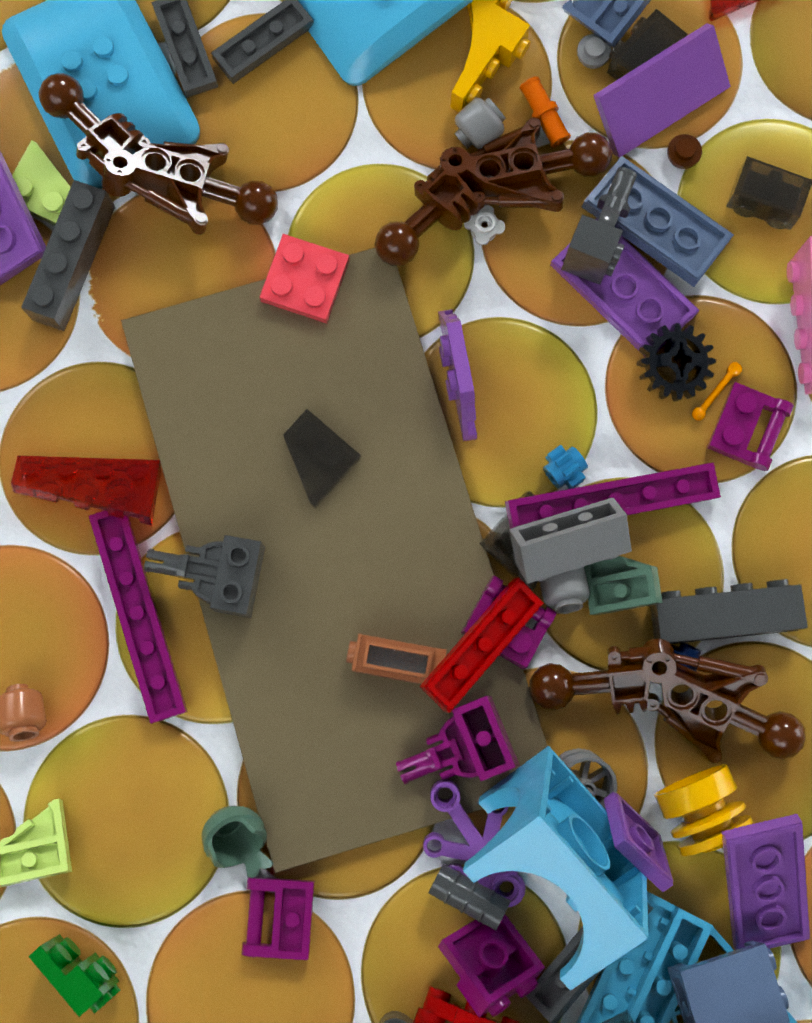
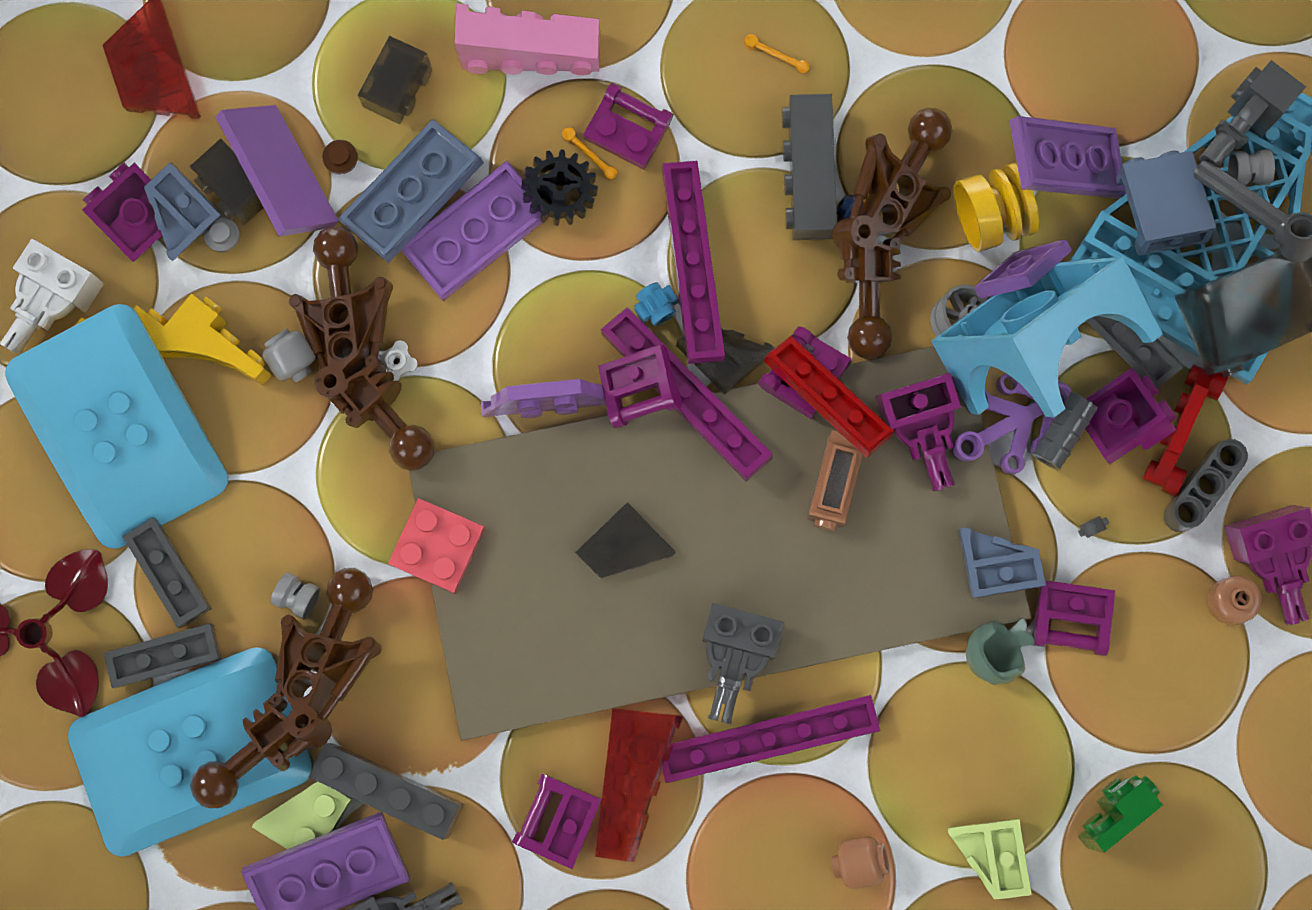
camera: 80 degrees left, 0 degrees up
light grey brick [509,498,632,584] -> none
orange pin [519,76,571,148] -> none
light grey head [539,567,590,614] -> none
dark grey brick [561,167,637,285] -> none
sand green wing [584,555,663,615] -> none
none -> light grey wheel [271,572,321,620]
none -> magenta plate [512,773,602,869]
none -> magenta plate [598,345,682,428]
none -> magenta plate [601,307,773,482]
none -> sand blue wing [958,527,1046,599]
none -> dark grey piece [1078,516,1109,538]

